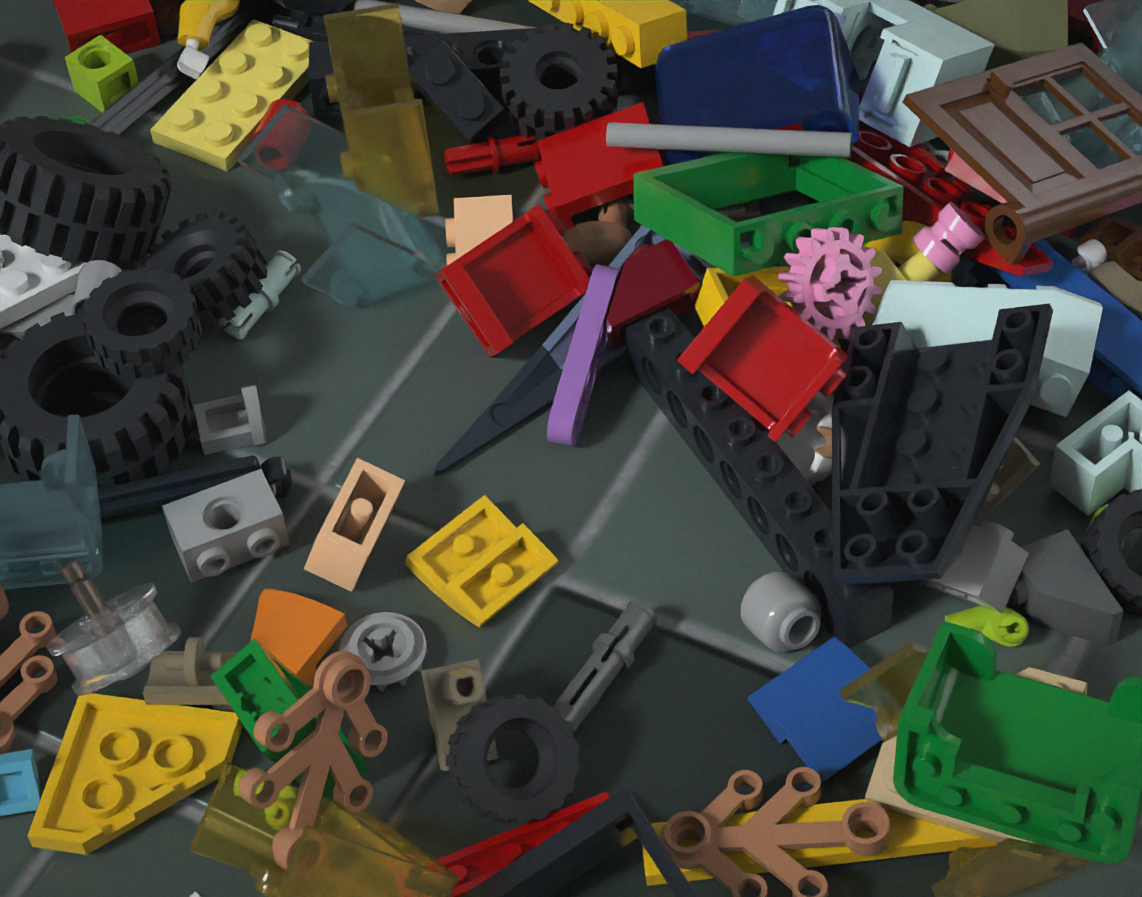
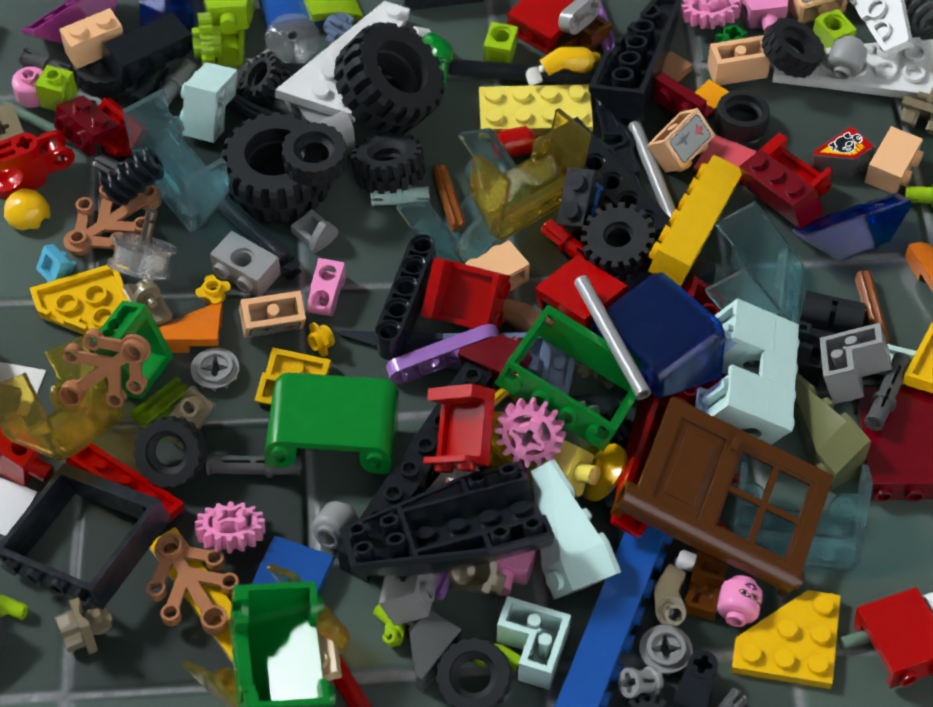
camera: 55 degrees right, 5 degrees up
bright pink wheel [913,202,986,274] -> none
none -> clear neon green tile [130,376,189,429]
none -> yellow plate [195,275,231,305]
none -> bright pink gear [195,501,265,554]
none -> green windscreen [264,373,399,474]
none -> yellow plate [307,322,335,357]
none -> bright pink leg [308,258,347,317]
none -> black beam [375,234,437,360]
none -> dark orange axle [432,164,466,233]

